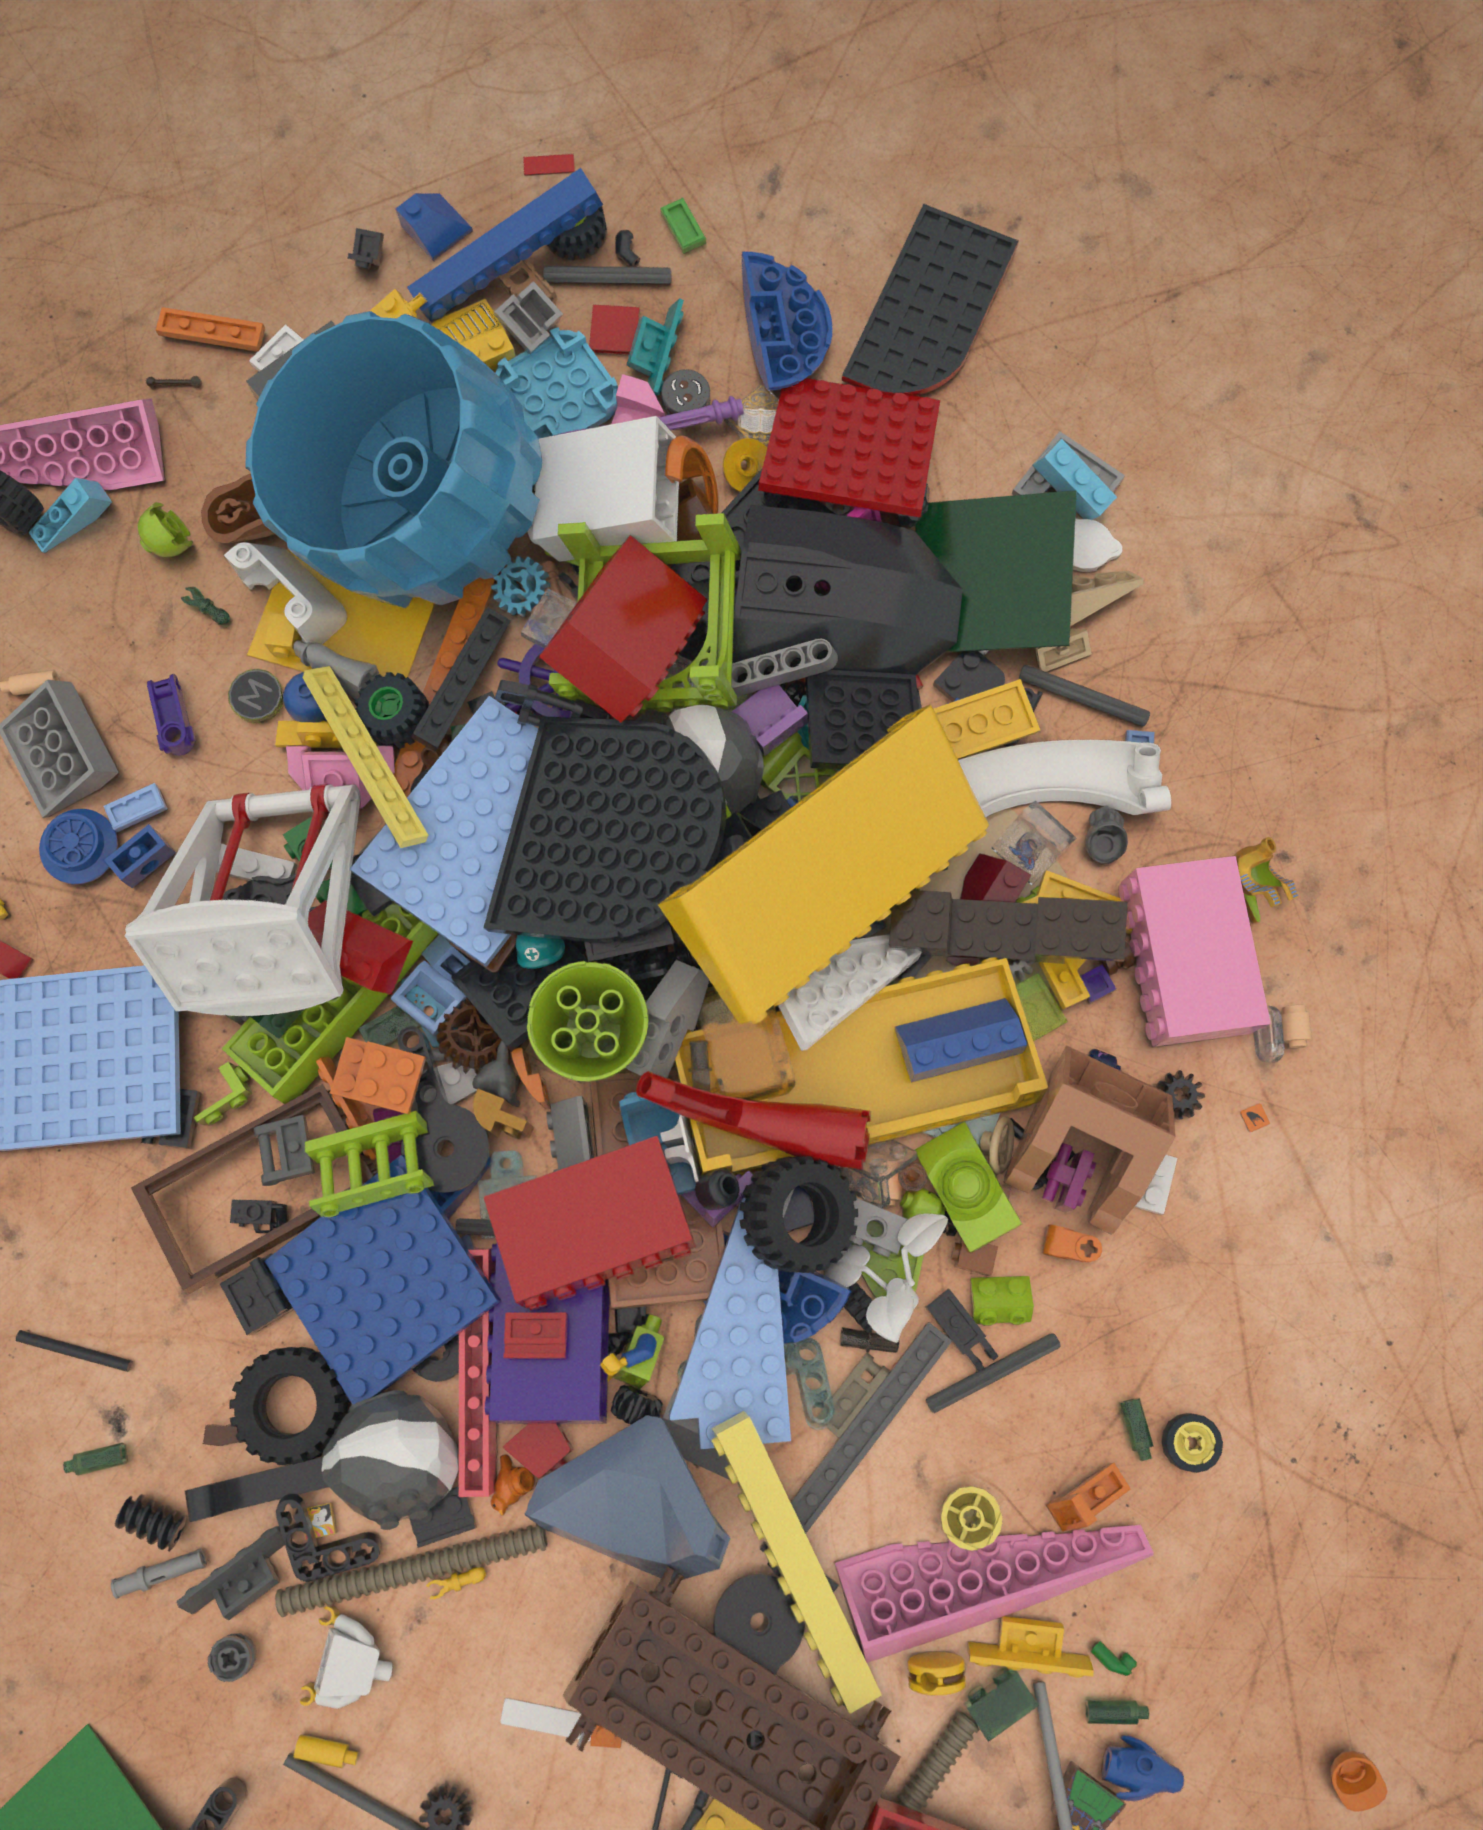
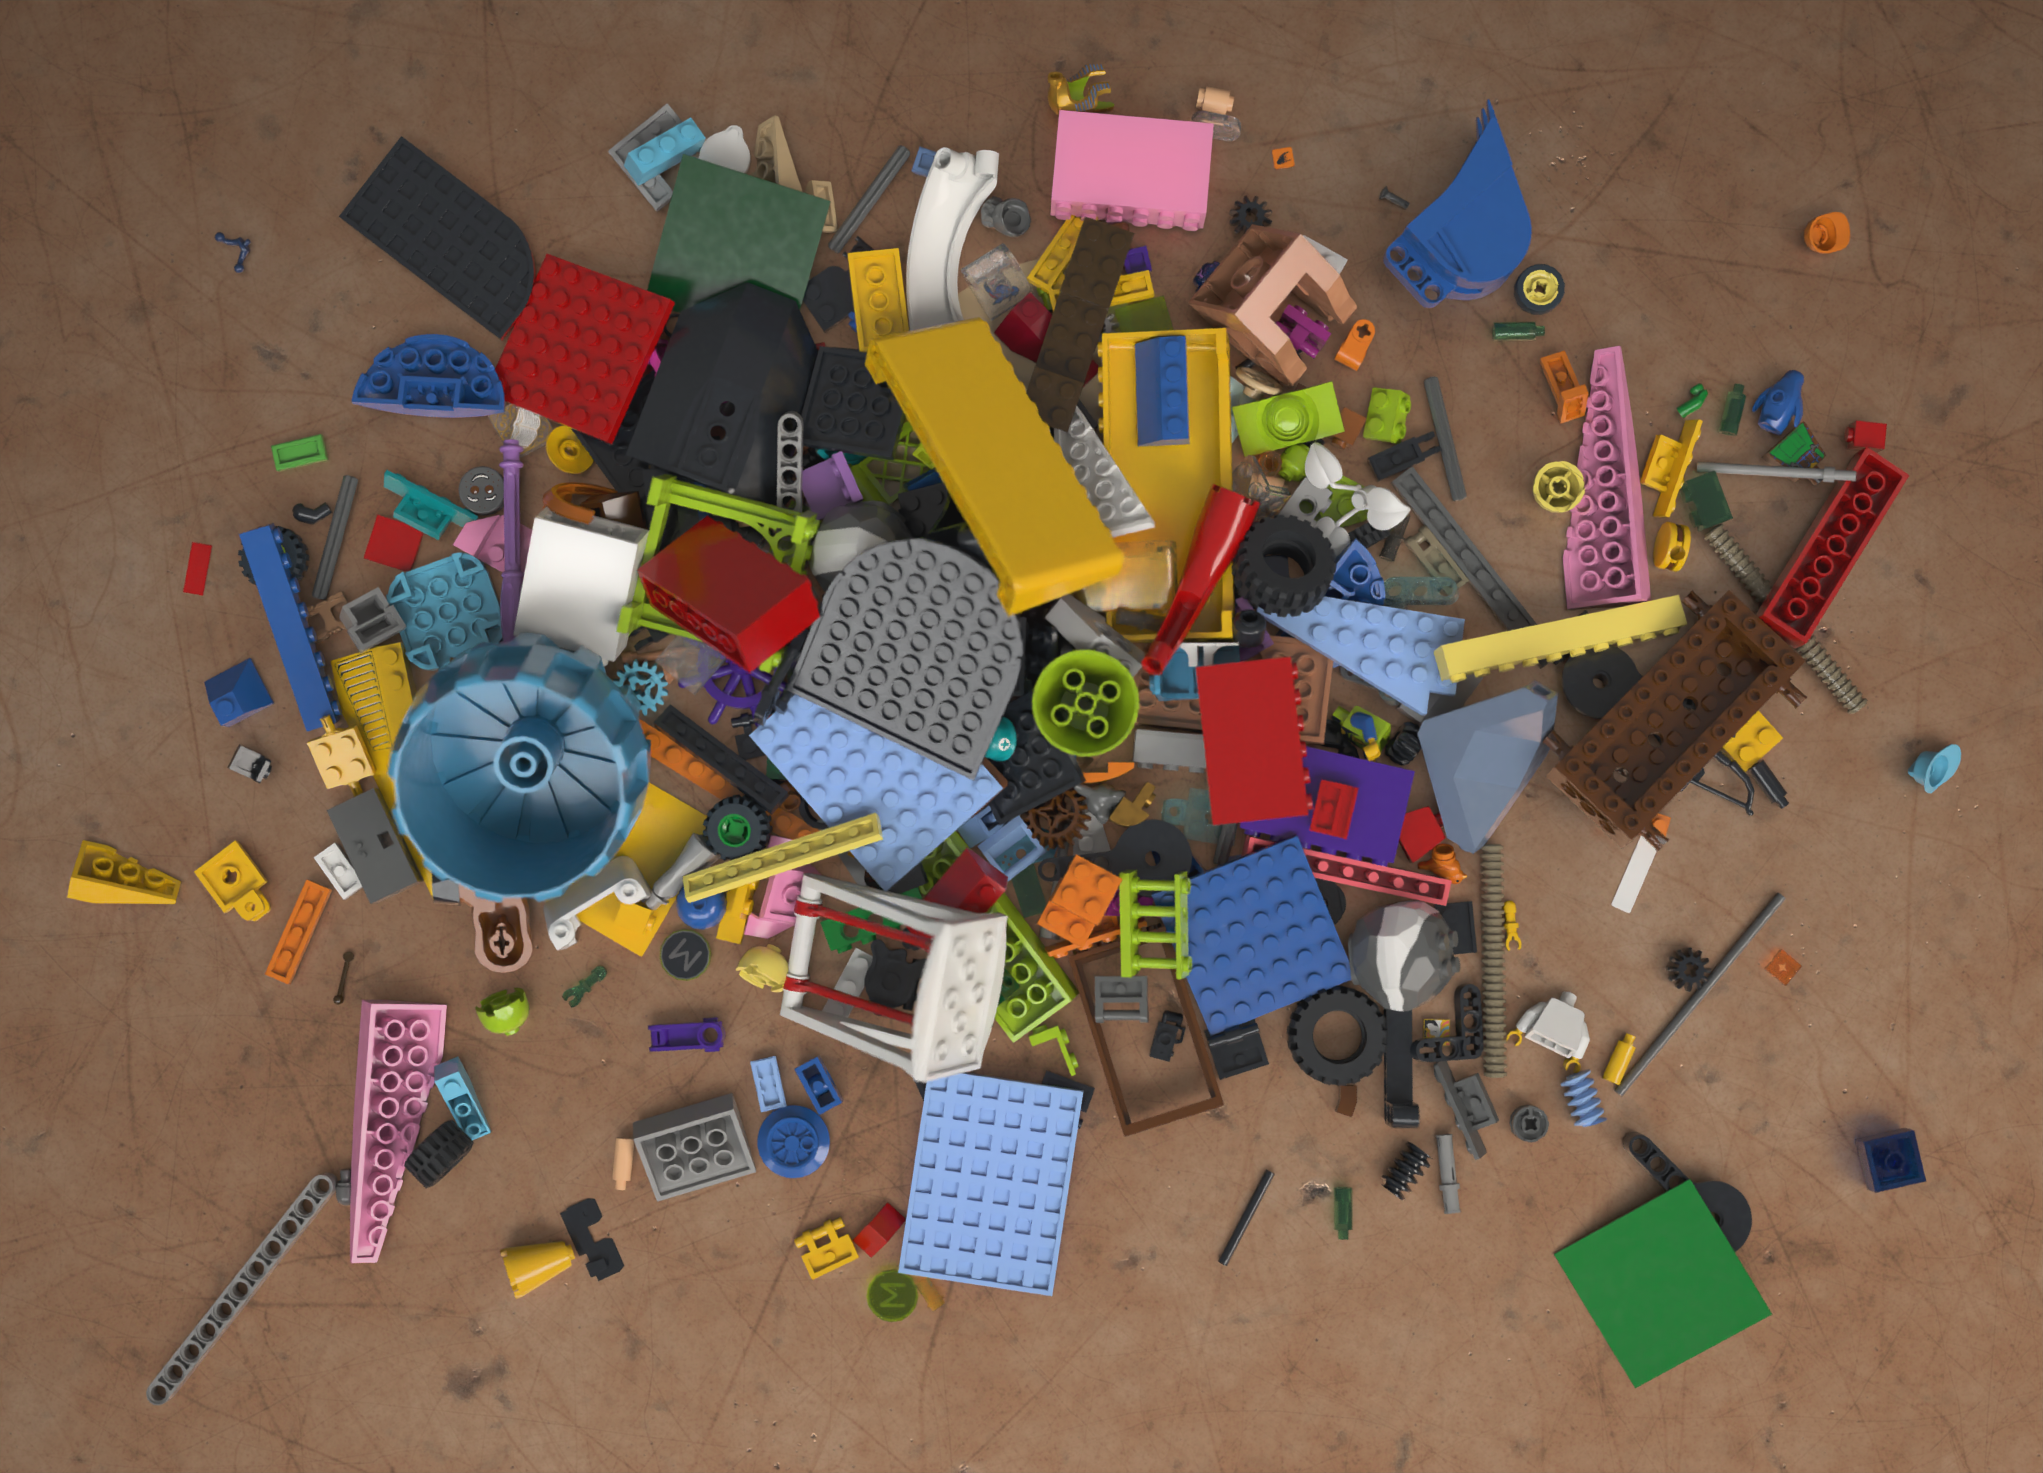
camera: 80 degrees left, 10 degrees up
none -> yellow wedge [67,840,181,904]
none -> yellow plate [194,840,271,921]
none -> dark blue piece [215,232,251,273]
none -> light yellow cylinder [736,944,788,992]
none -> dark grey piece [1379,186,1410,209]
none -> blue piece [1383,99,1532,308]
none -> light blue piece [1560,1069,1607,1127]

